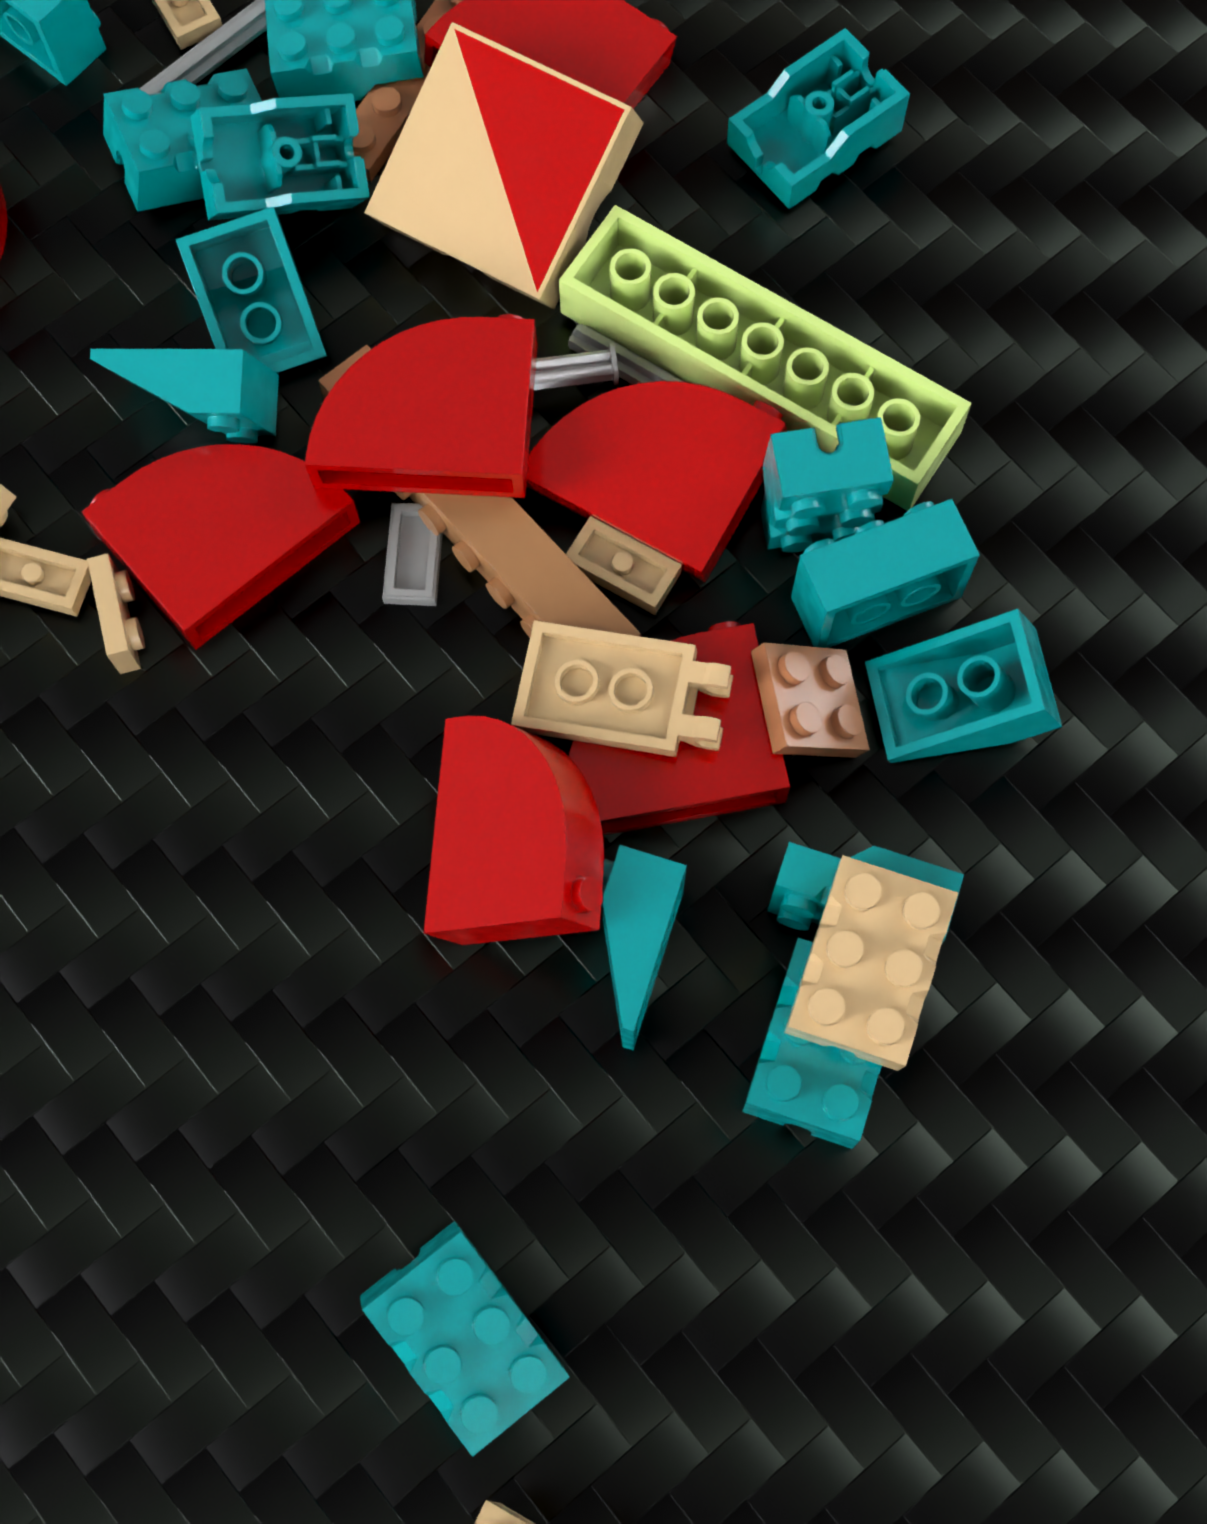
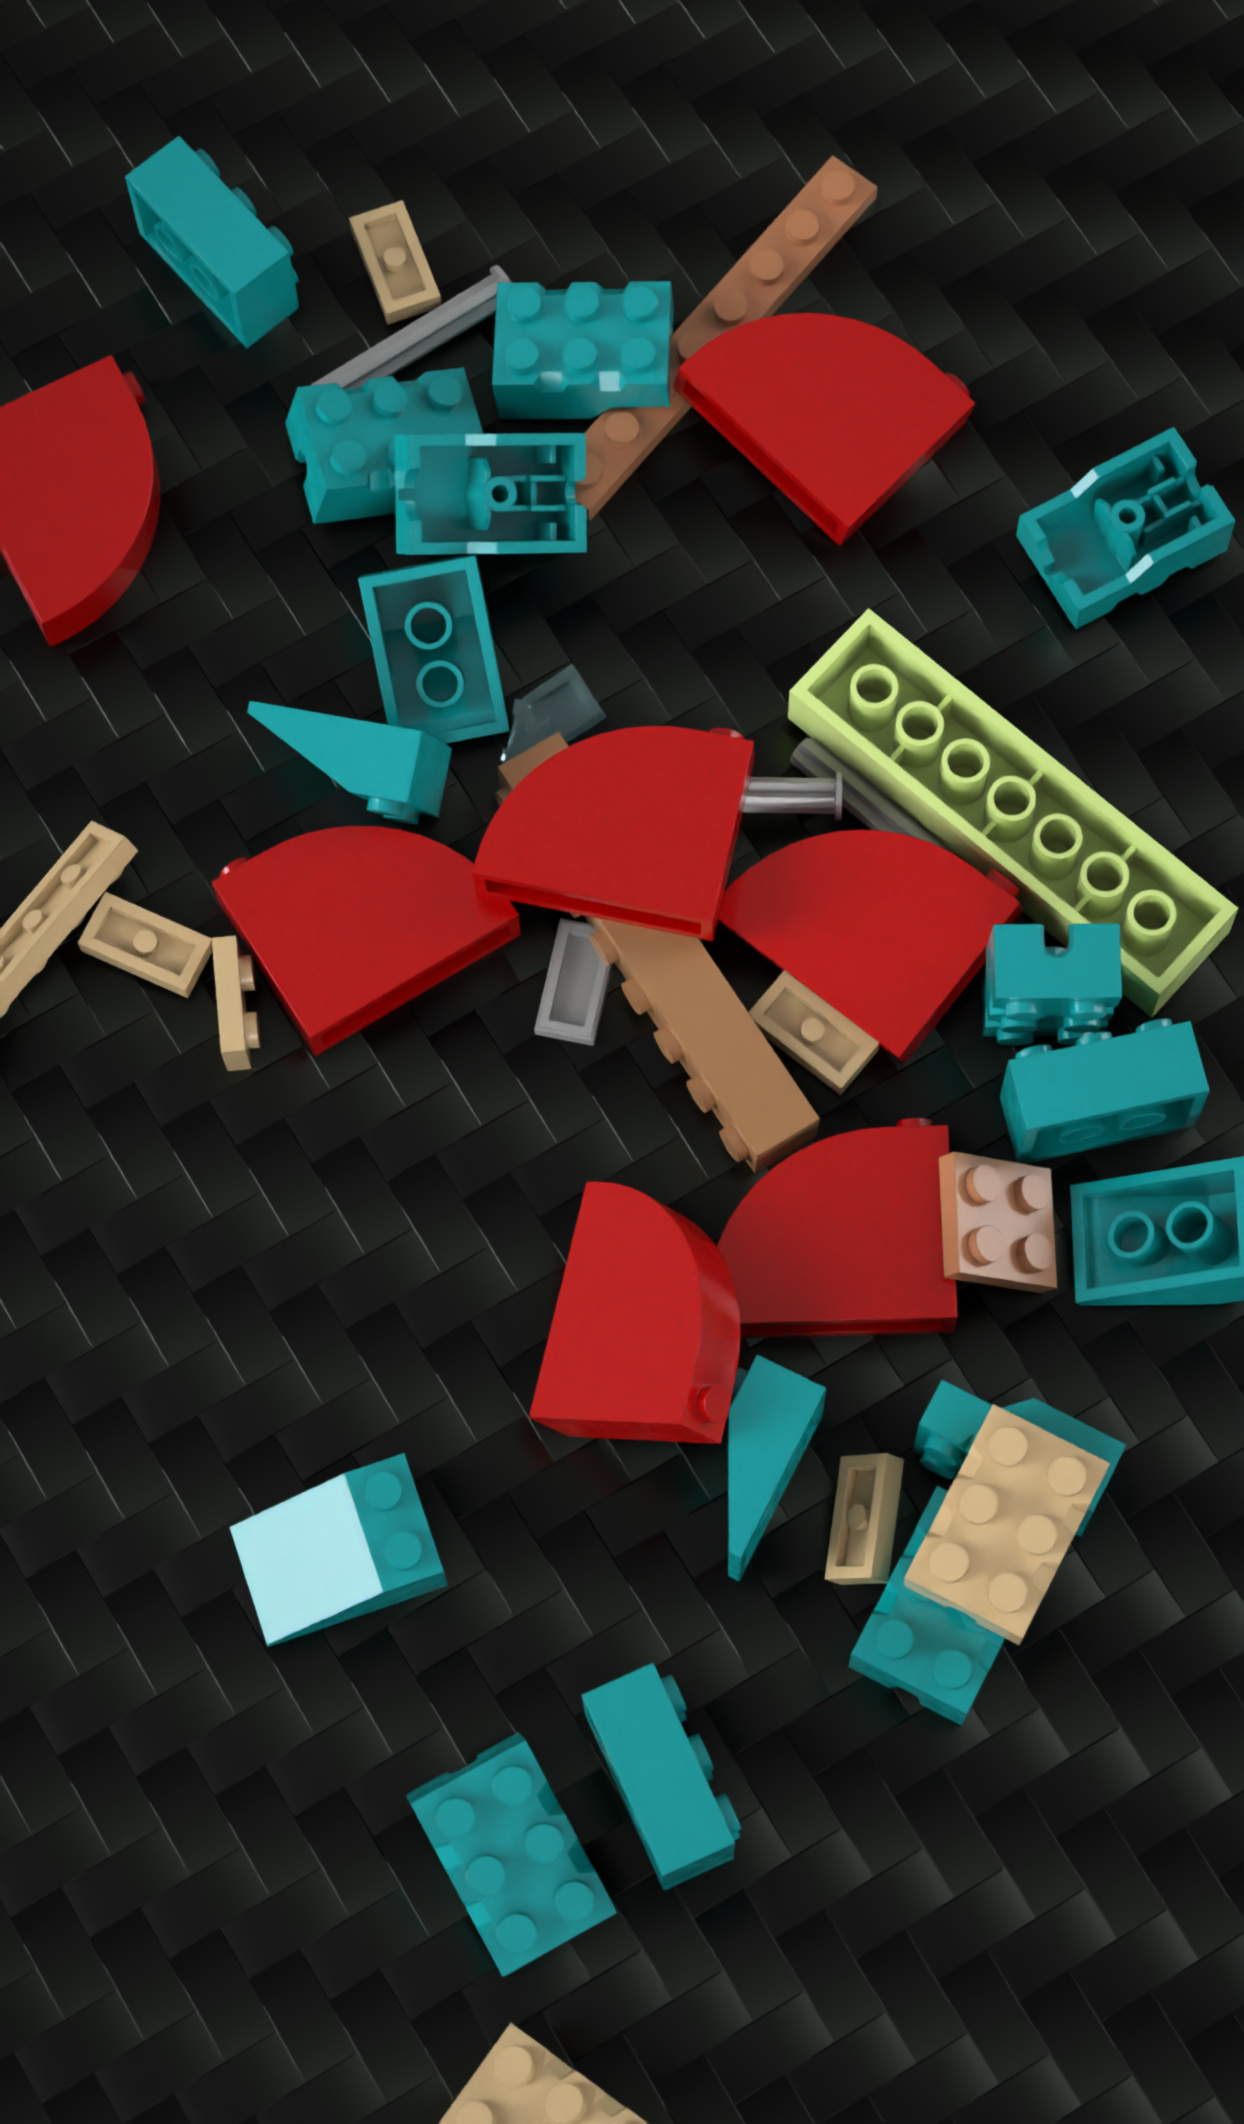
camera: 10 degrees right, 0 degrees up
tile [364,22,644,309] -> none
tan tile [511,620,733,757] -> none
none -> slope [230,1453,448,1647]
none -> clear light blue slope [501,664,607,763]
none -> teal brick [582,1663,741,1891]
none -> tan plate [825,1453,904,1585]

